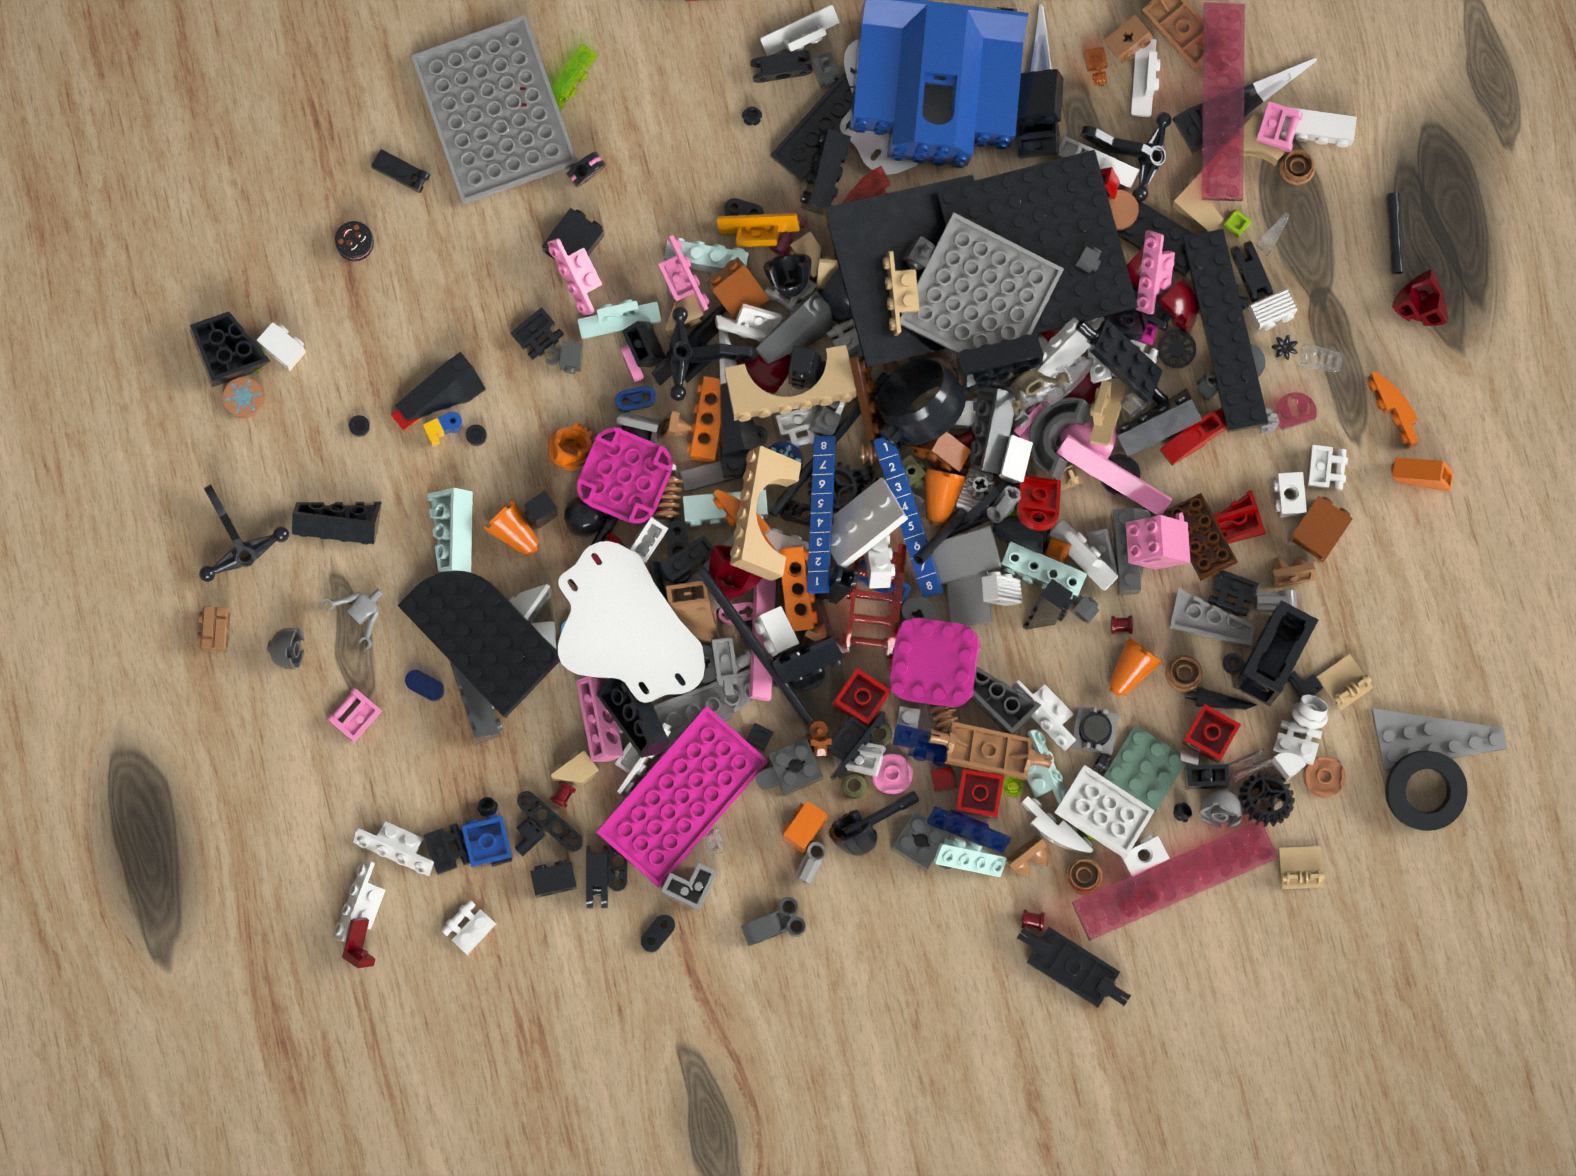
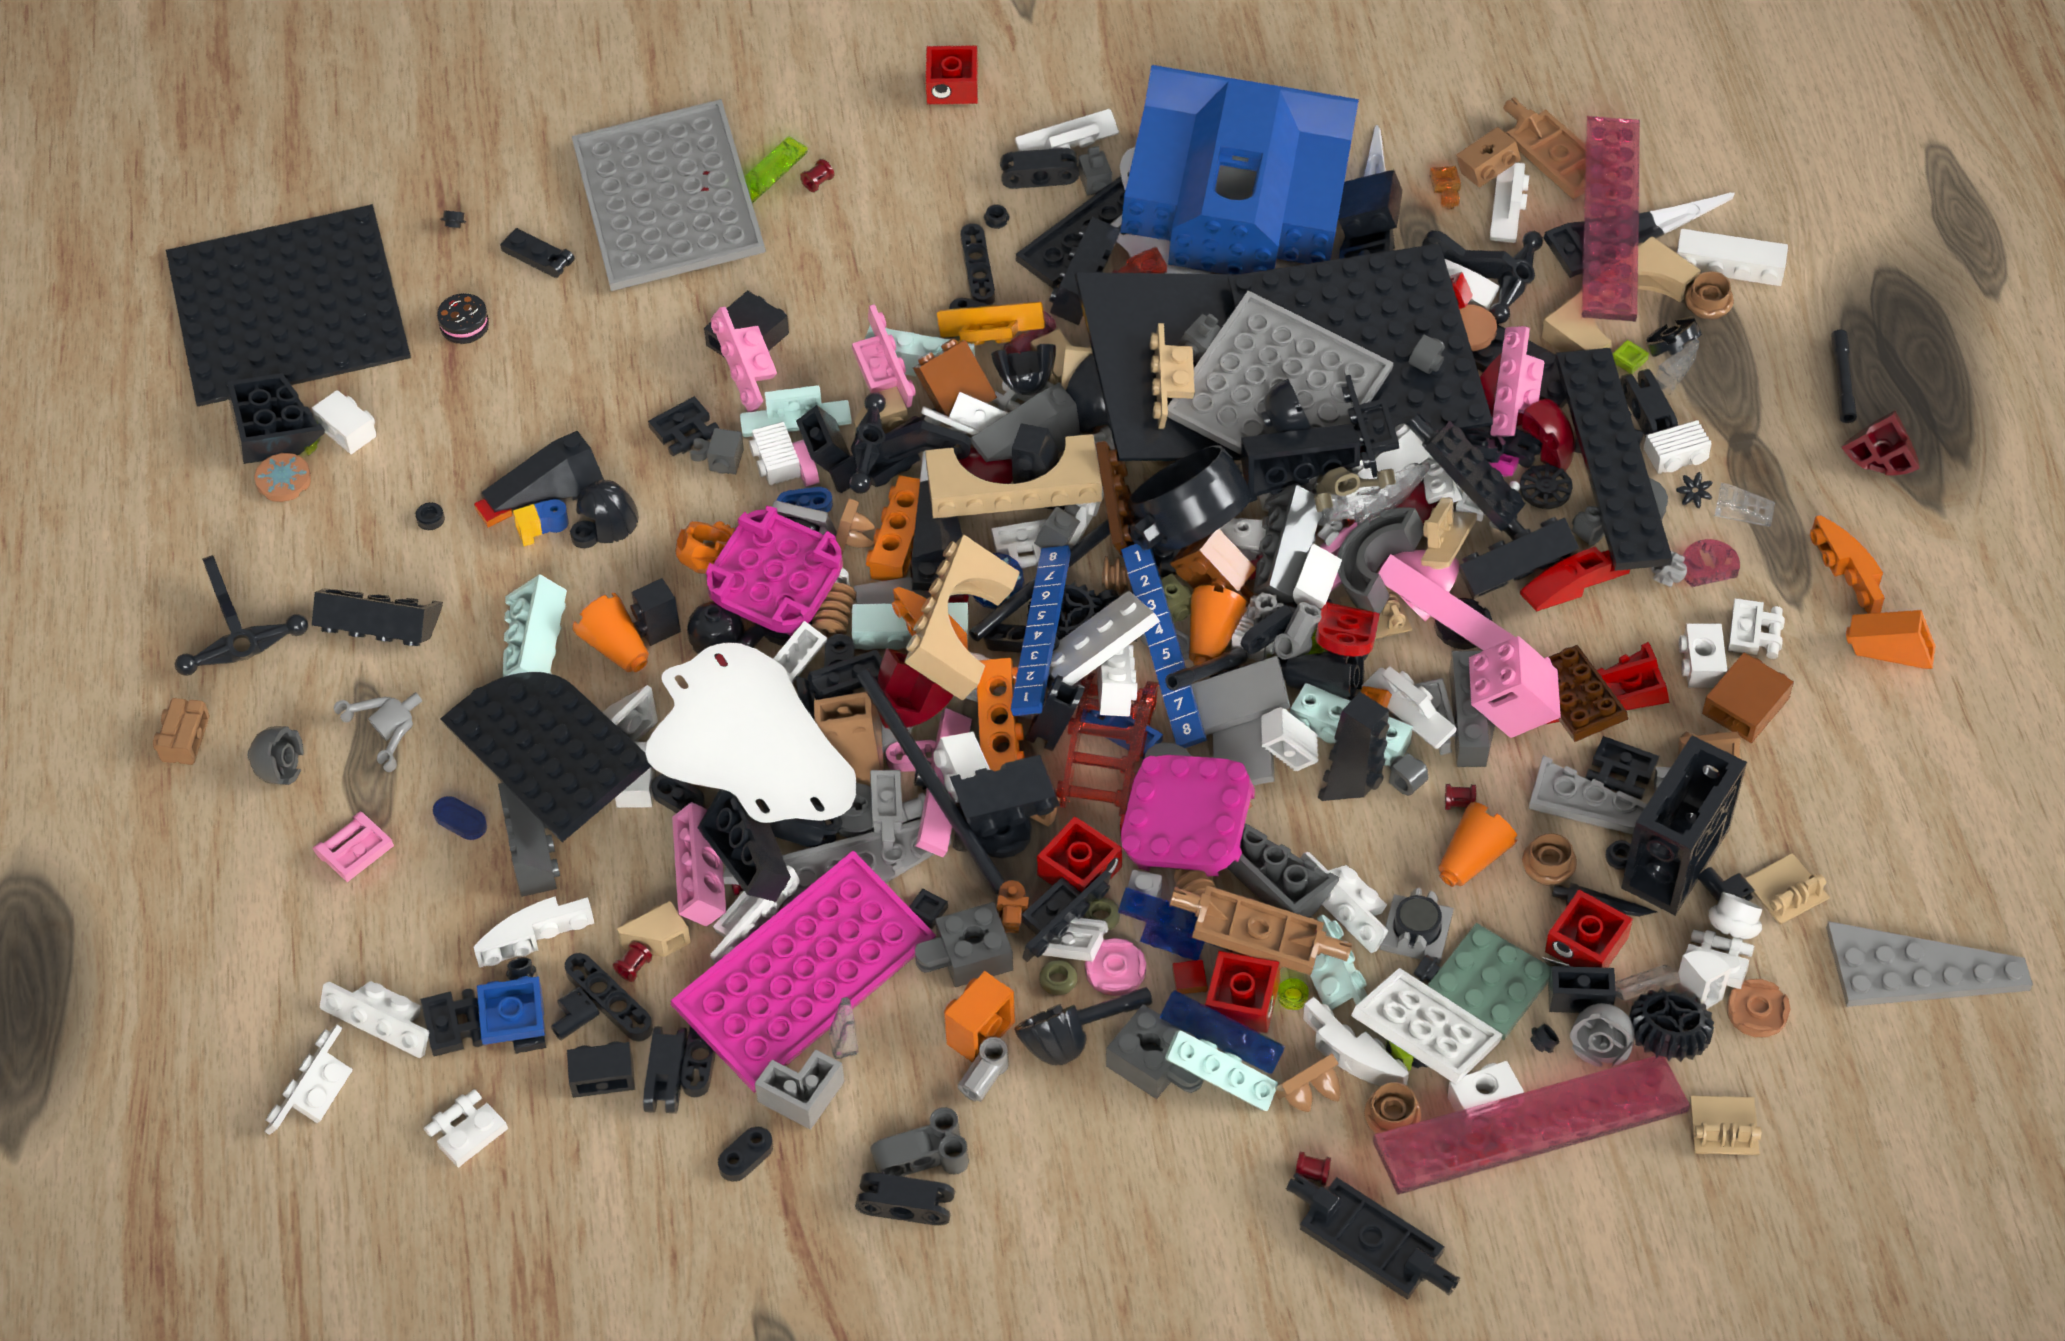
camera: 10 degrees right, 25 degrees down
dark red bracket [342,917,376,968] -> none
black head [567,151,606,187] -> none
clear slope [1120,392,1155,418] -> none
bright pink plate [1256,102,1303,152] -> none
black tyre [1385,751,1468,831] -> none
none -> black baseplate [166,204,411,407]
none -> black plate [440,210,466,228]
none -> white slope [474,897,594,968]
none -> black hair [576,479,639,543]
none -> white brick [749,422,801,485]
none -> dark red bush [800,159,835,193]
none -> black piece [855,1172,955,1226]
none -> black beam [960,223,995,305]
none -> black cylinder [1261,379,1312,433]
none -> black bracket [1341,375,1399,478]
none -> black plate [1646,316,1702,357]

